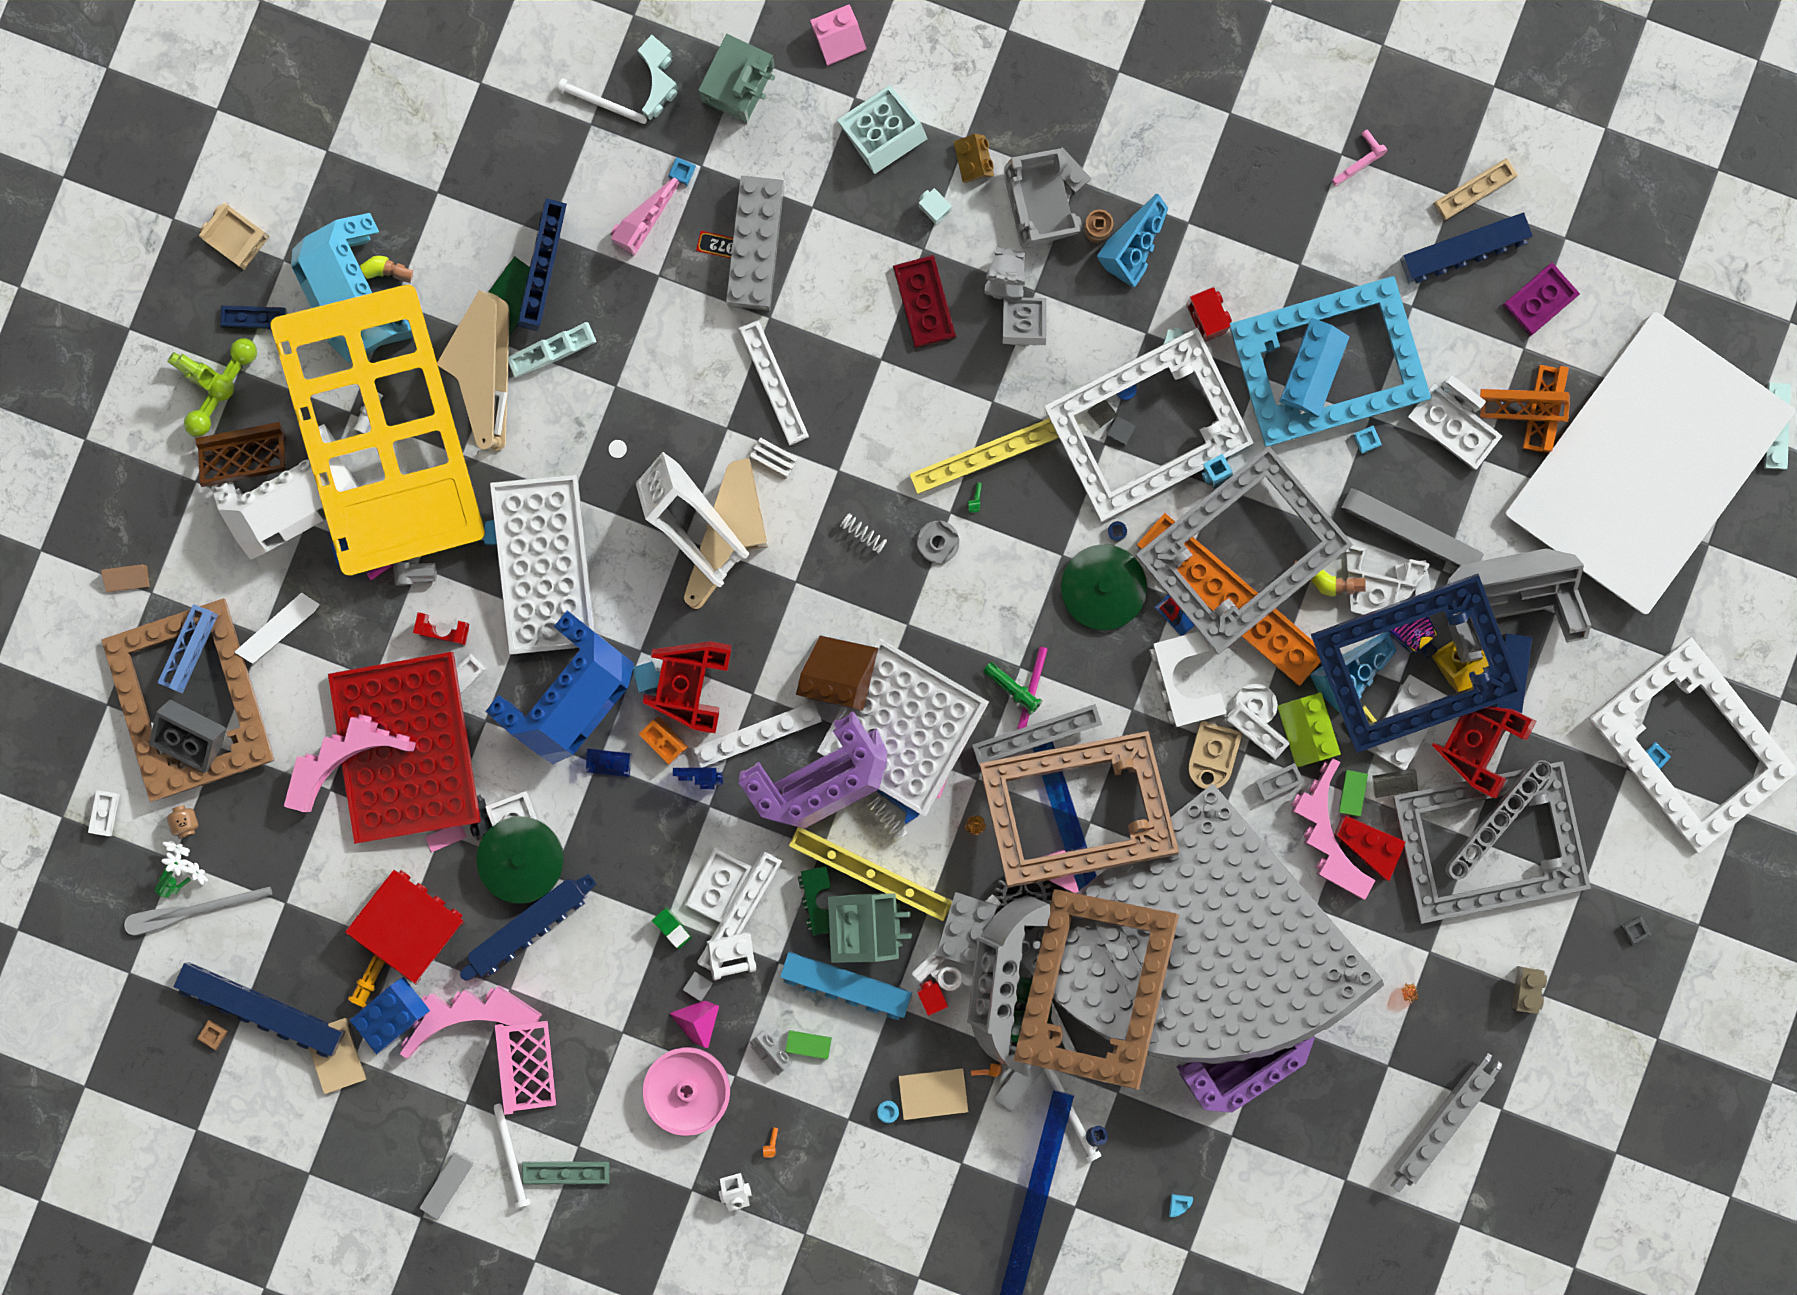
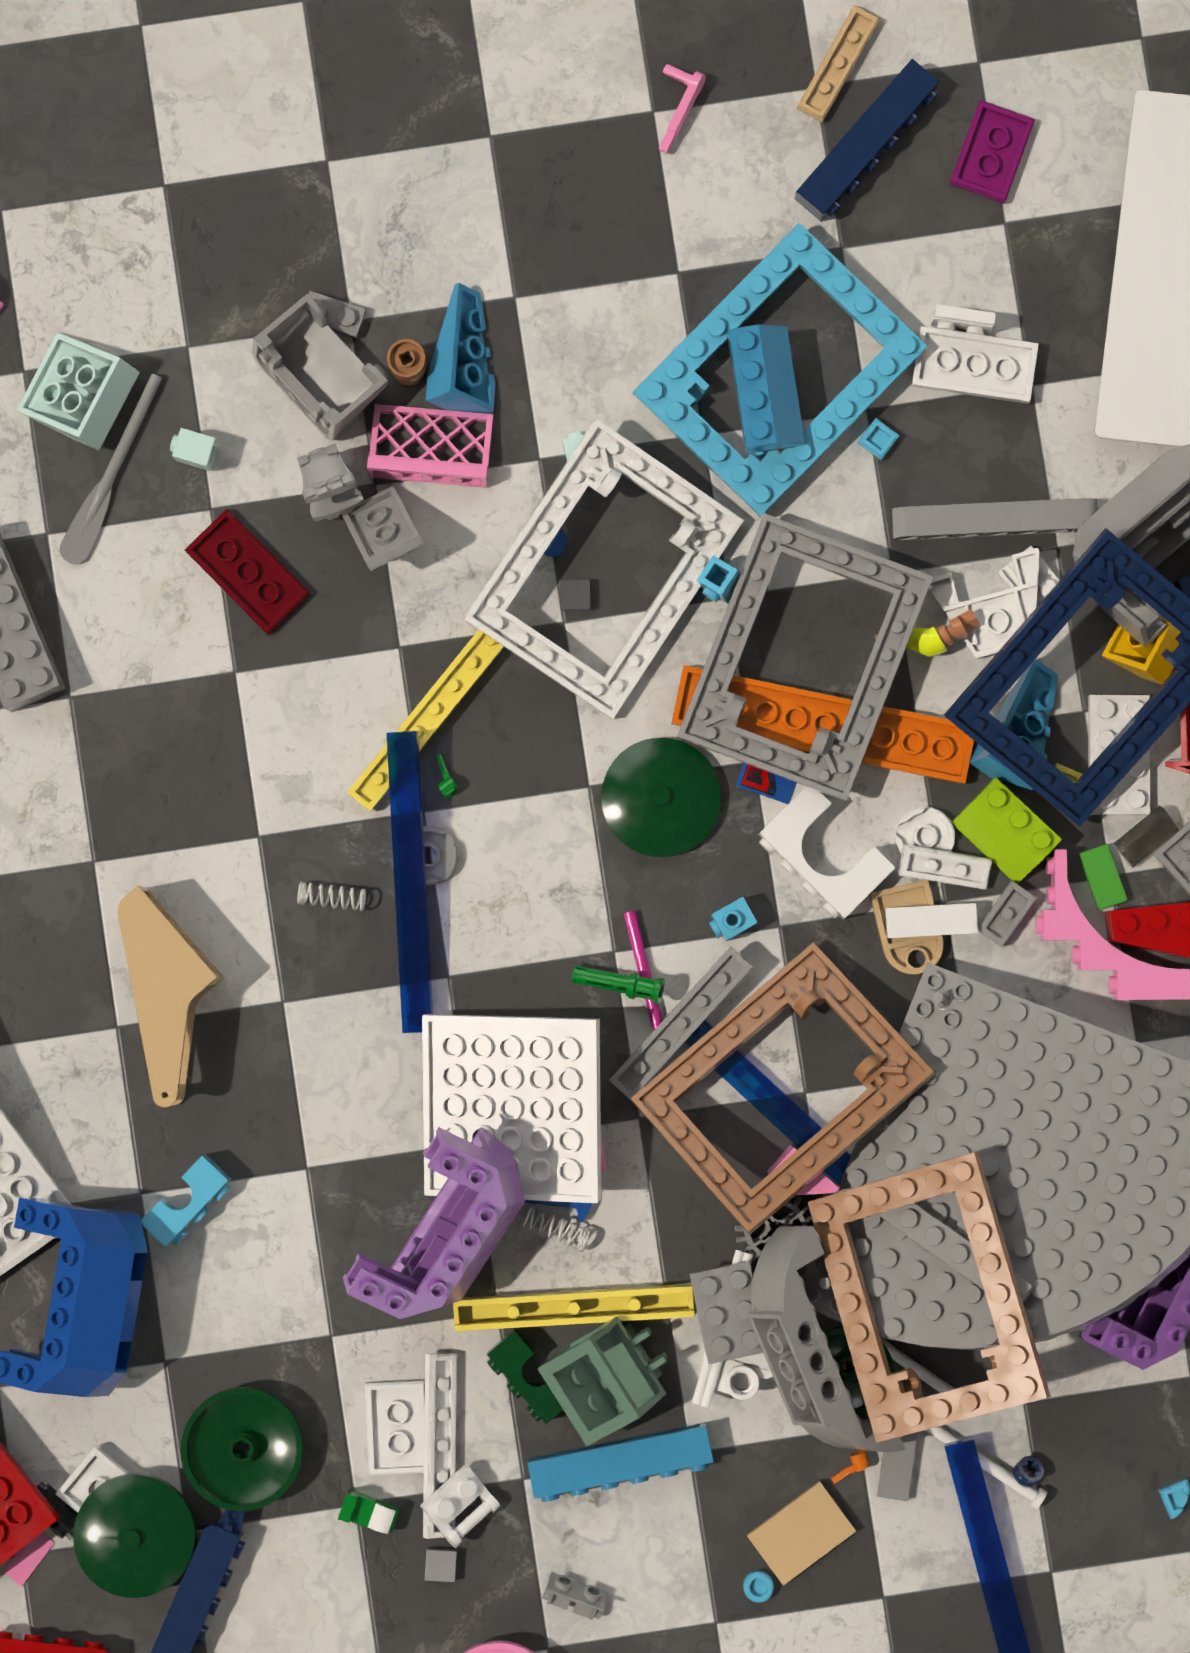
camera: 30 degrees left, 0 degrees up
clear blue hinge [586,749,632,777] -> none
white piece [636,452,749,587] -> none
orange hinge [639,717,689,765] -> none
red wedge [643,641,731,734] -> none
dark pink slope [669,1001,719,1048] -> none
clear blue plate [673,768,723,790] -> none
white plate [694,702,822,768] -> none
white tile [739,320,809,446] -> none
white tile [750,437,798,477] -> none
bright green tile [785,1030,832,1059] -> none
reddish brown slope [796,635,879,711] -> none
red brick [917,979,948,1016] -> none
pearl gold bracket [953,134,994,183] -> none
clear orange plate [965,815,986,835] -> none
clear smoke tile [1087,399,1117,428] -> none
dark blue bush [1108,521,1127,541] -> none
red brick [1186,287,1232,342] -> none
torso [1387,617,1438,658] -> none
orange fence [1480,389,1570,422] -> none
orange fence [1522,365,1569,454] -> none
none -> light grey piece [60,374,162,564]
none -> dark green dish [181,1387,304,1511]
none -> bright pink fence [367,404,493,488]
none -> clear blue plate [386,731,433,1033]
none -> medium azure brick [709,897,758,941]
none -> white tile [885,903,978,939]

